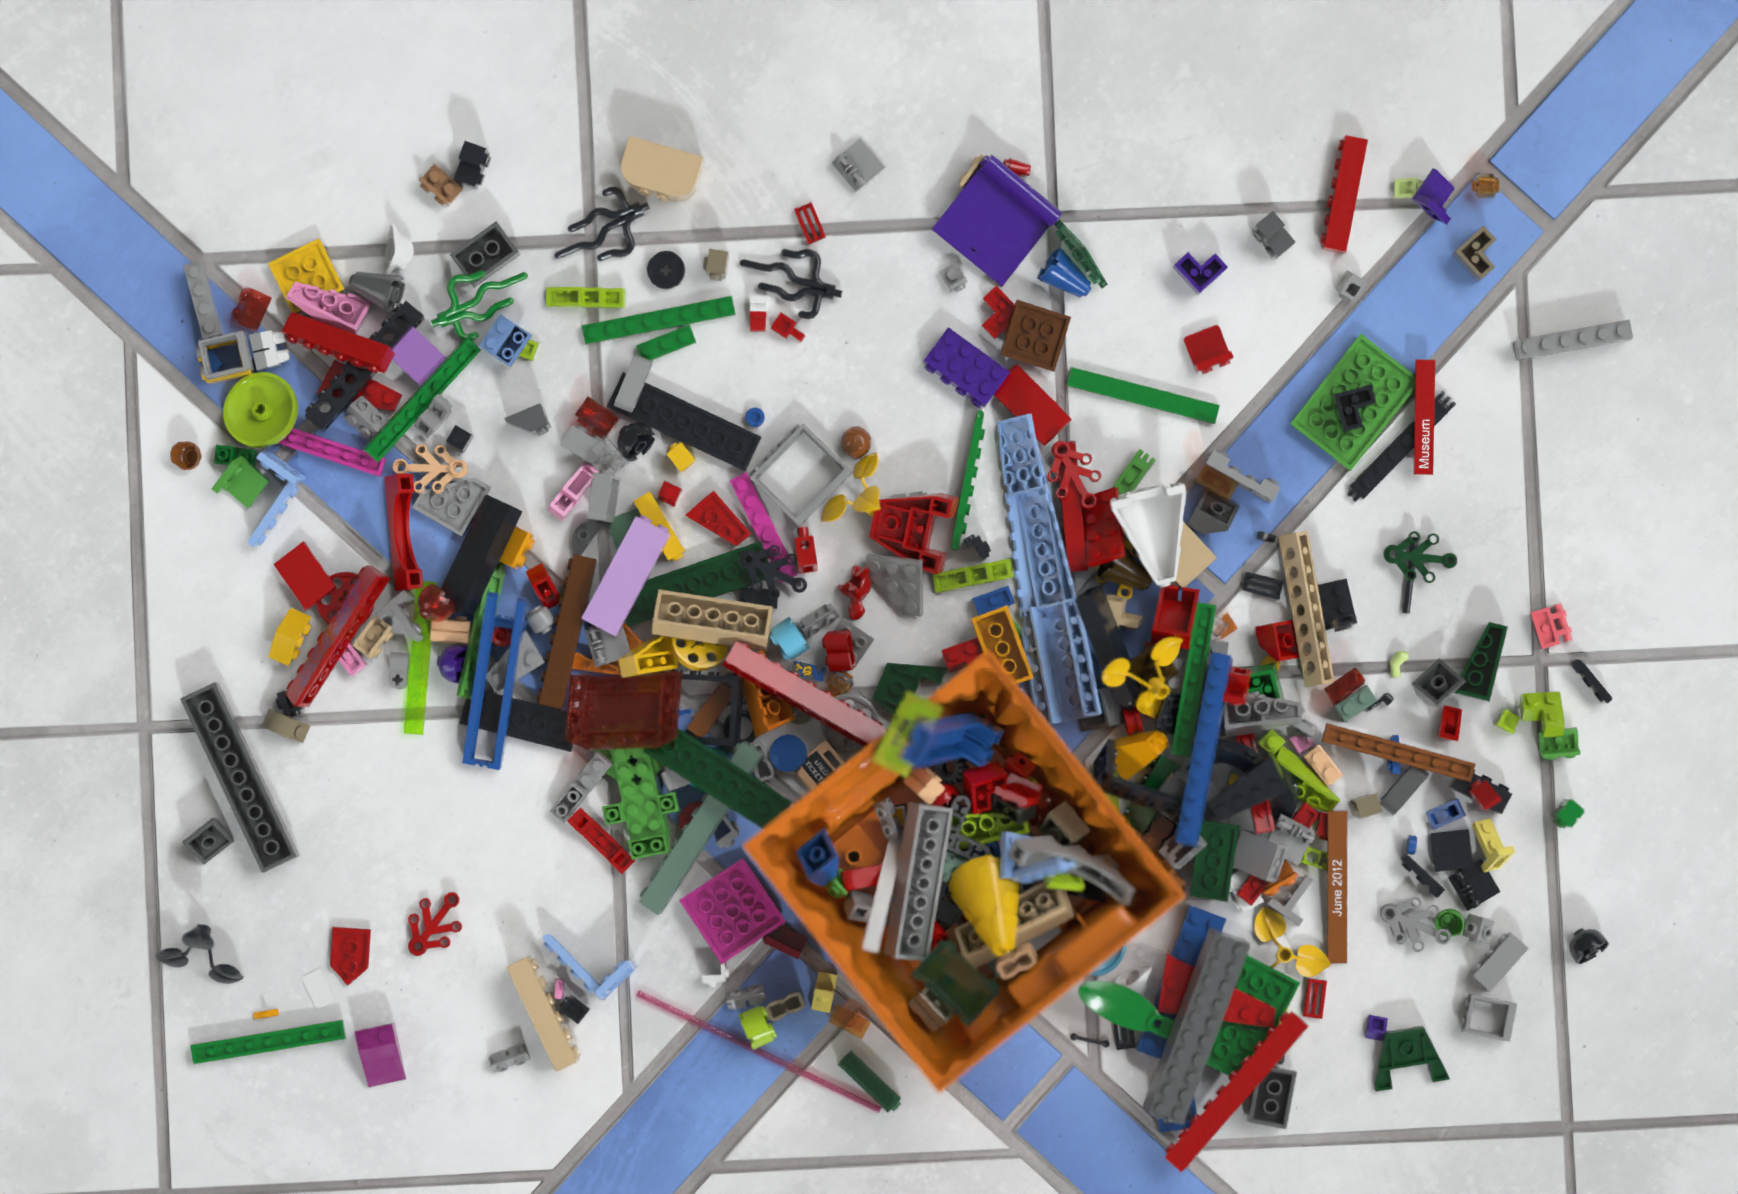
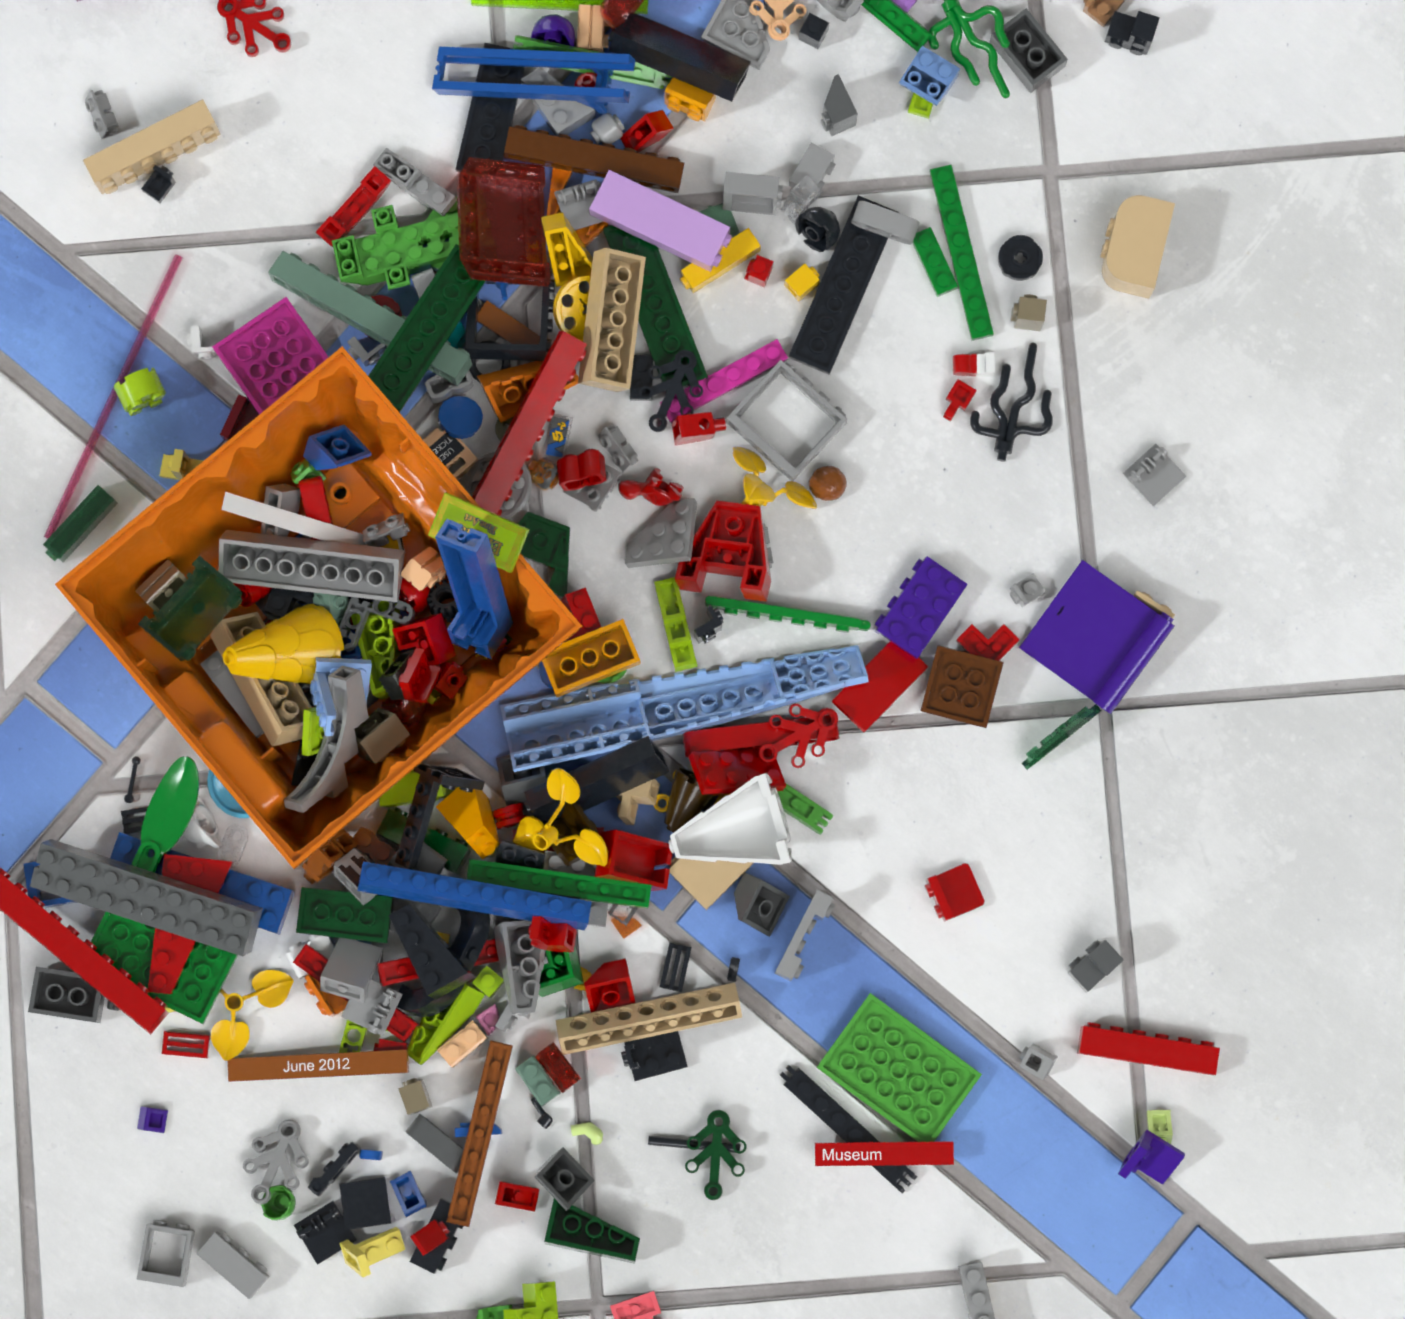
camera: 85 degrees right, 5 degrees down
light blue bracket [542,934,637,999] -> none
lime slope [546,287,626,308] -> none
bright pink slope [547,461,599,521] -> none
black plant [554,186,650,261] -> none
bright pink tile [554,979,564,999] -> none
dark grey plate [572,521,602,555] -> none
clear red brick [575,396,620,438] -> none
red wing [685,490,751,546] -> none
light grey hinge [726,984,767,1010] -> none
blue tile [745,408,765,427] -> none
dark tan brick [765,991,806,1021] -> none
medium azure brick [769,617,811,661] -> none
red tile [794,202,826,245] -> none
clear orange plate [828,1004,871,1039] -> none
blue plate [972,585,1015,616] -> none
light nougat brick [996,943,1037,979] -> none
red cone [1003,158,1031,176] -> none
blue cone [1037,248,1092,298] -> none
green tile [1067,367,1220,424] -> none
dark purple brick [1172,252,1228,295] -> none
clear orange brick [1194,465,1239,501] -> none
light grey bracket [1266,875,1313,926] -> none
black brick [1332,385,1376,433] -> none
dark green wing [1374,1025,1450,1092] -> none
dark tan brick [1453,226,1496,282] -> none
light grey brick [1462,913,1494,944] -> none
clear orange head [1472,173,1499,198] -> none
lime panel [1494,708,1521,734] -> none

